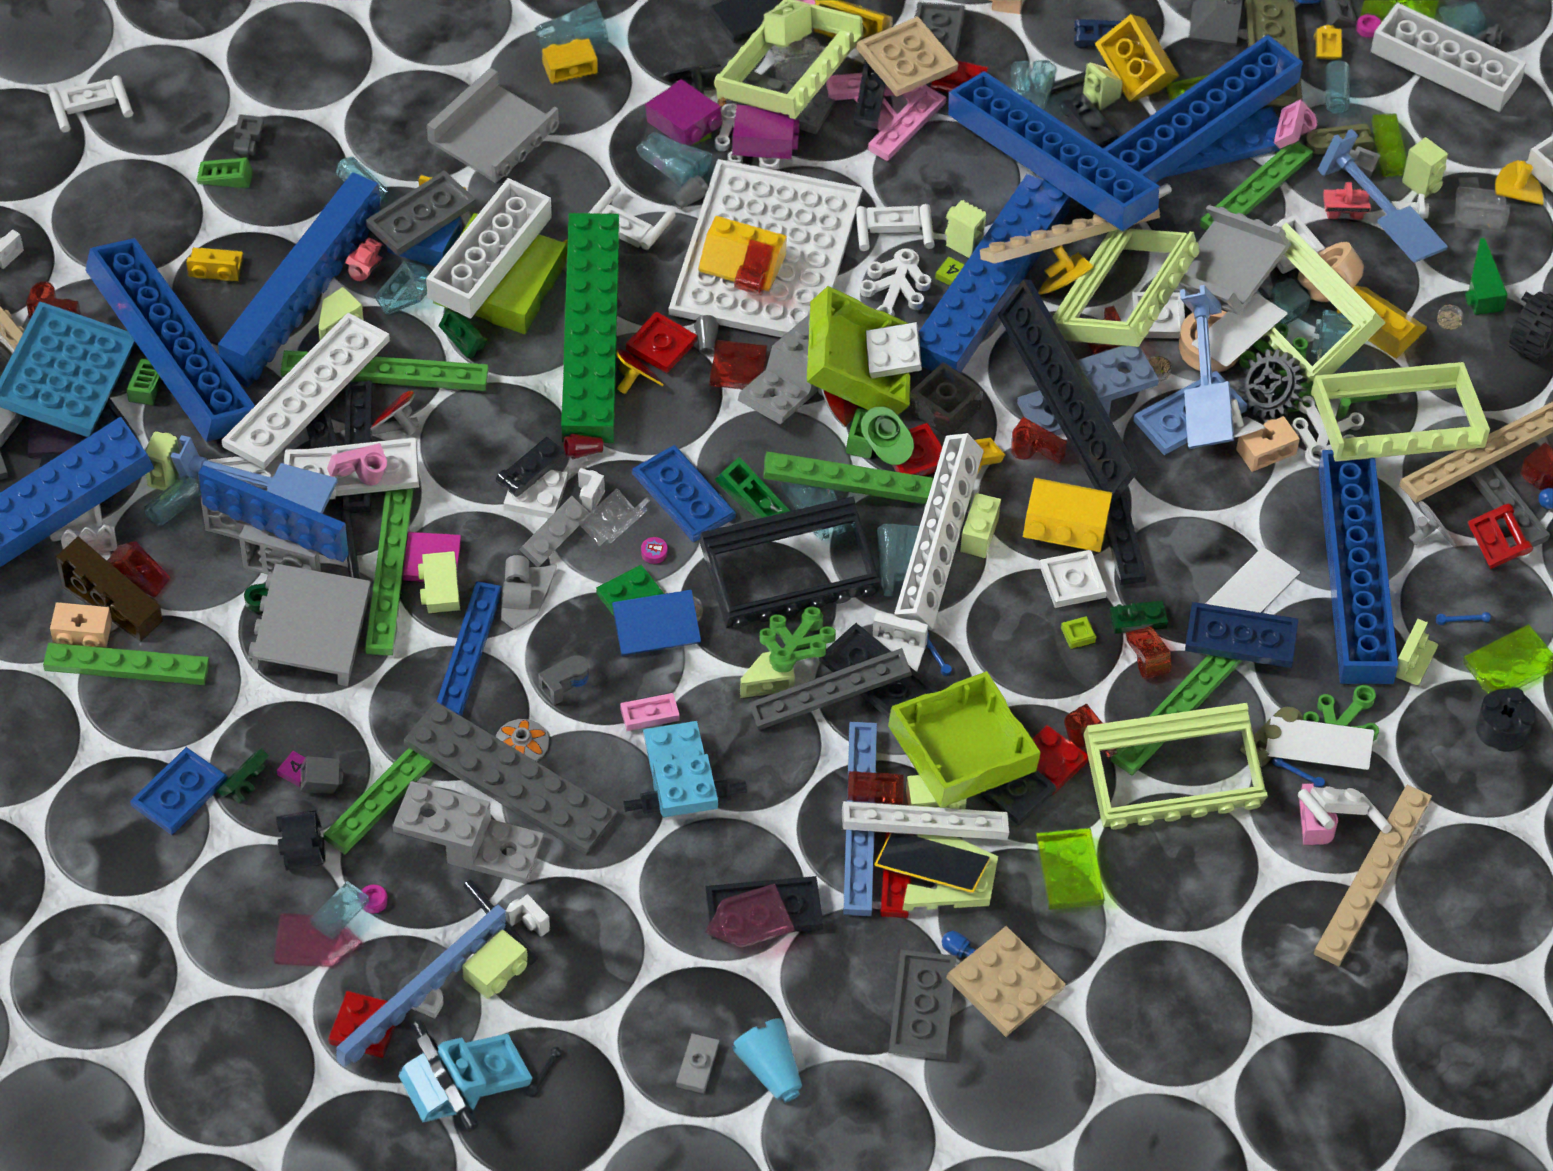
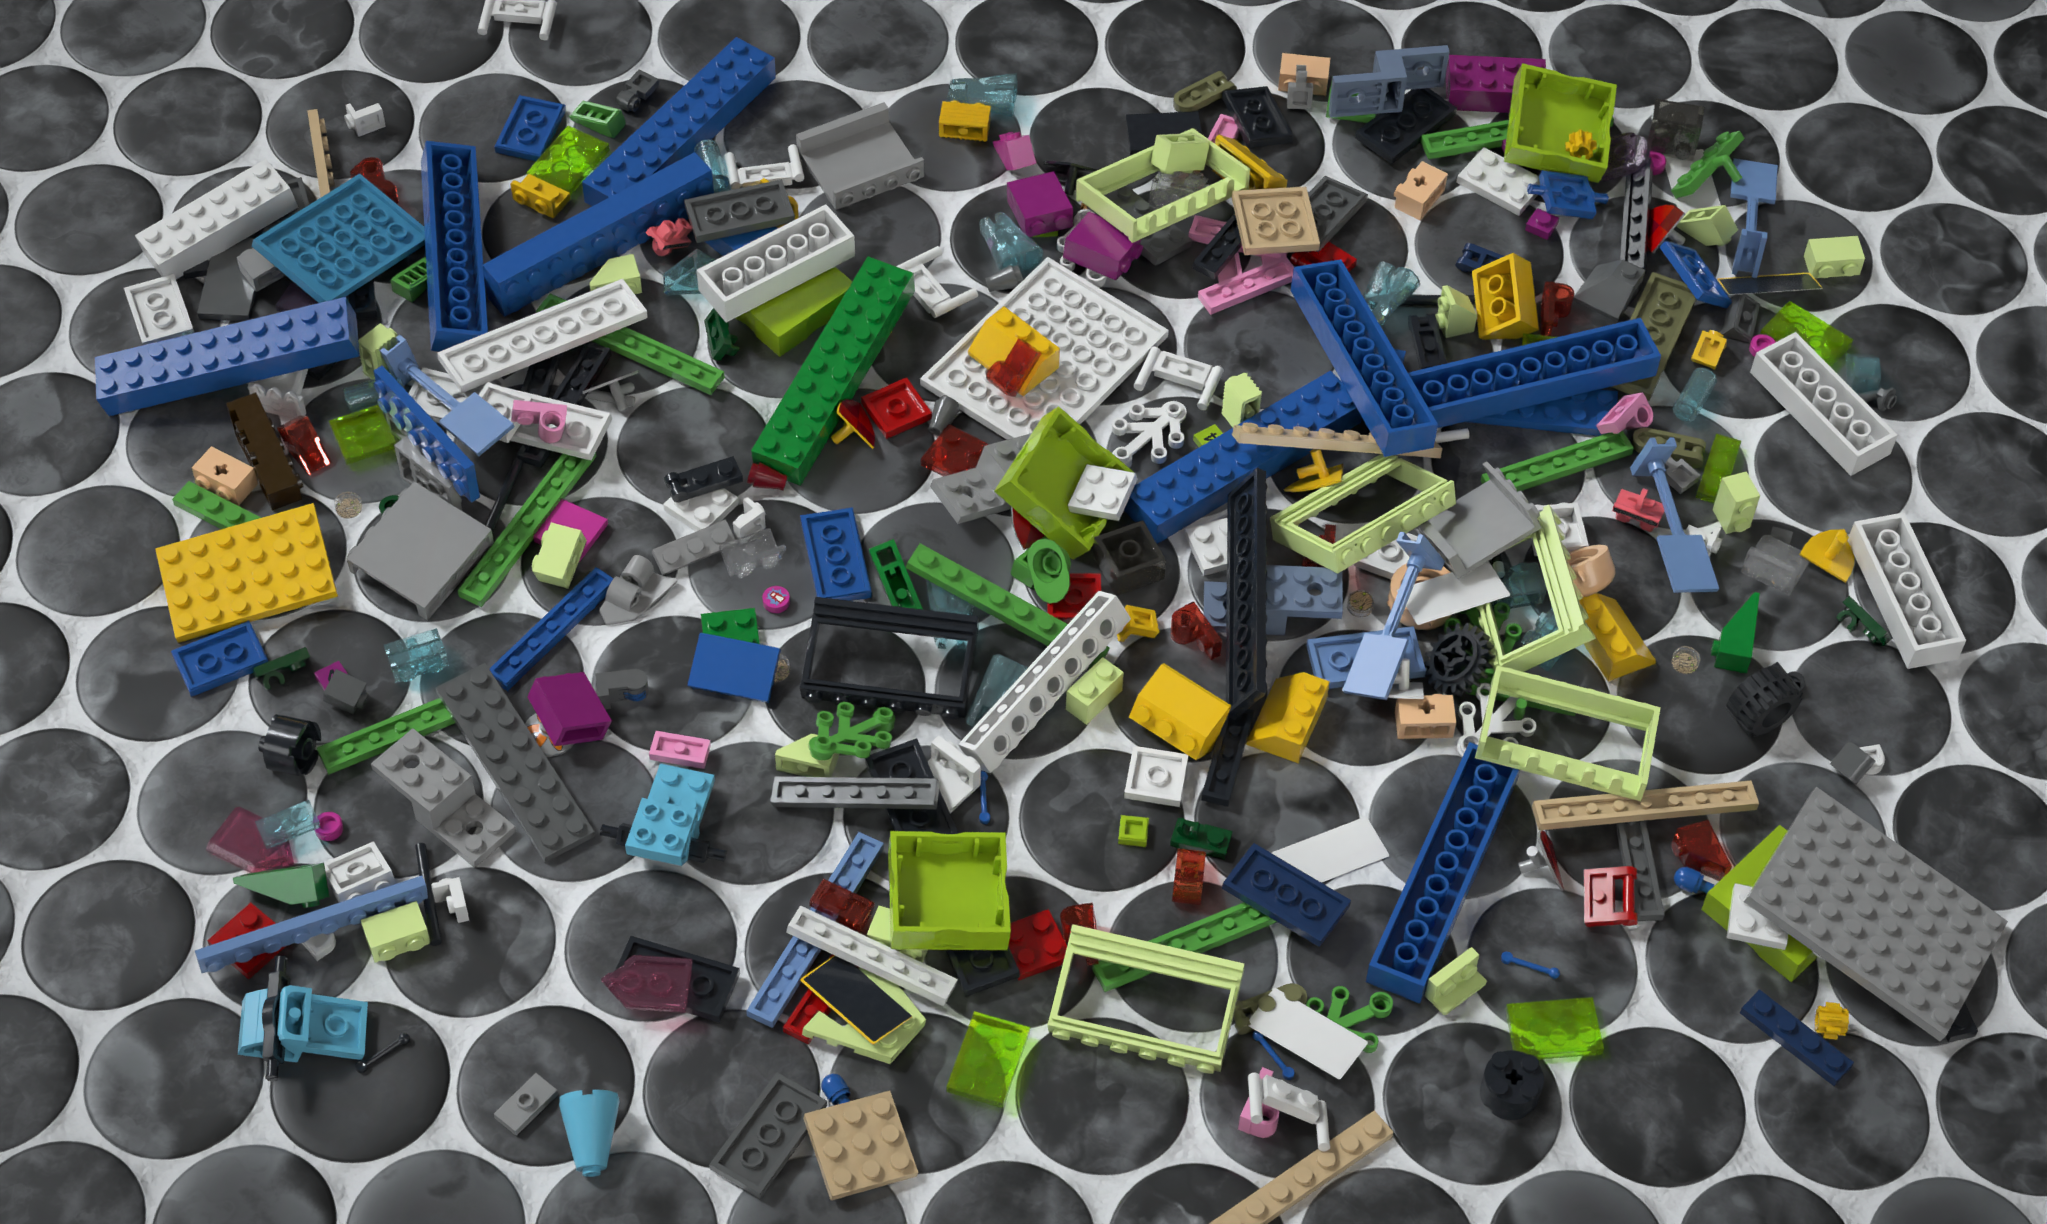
camera: 25 degrees right, 0 degrees up
none -> yellow plate [155,503,338,643]
none -> green slope [233,863,330,908]
none -> white plate [324,841,396,903]
none -> clear neon green plate [329,405,396,465]
none -> clear tile [334,492,362,519]
none -> clear light blue brick [384,628,449,683]
none -> blue tile [494,95,566,163]
none -> clear neon green plate [526,126,610,196]
none -> magenta brick [527,672,612,746]
none -> blue brick [582,37,776,206]
none -> white plate [724,144,804,189]
none -> dark pink slope [993,132,1036,170]
none -> white plate [1185,518,1227,576]
none -> yellow slope [1246,672,1330,763]
none -> clear red plate [1540,281,1575,337]

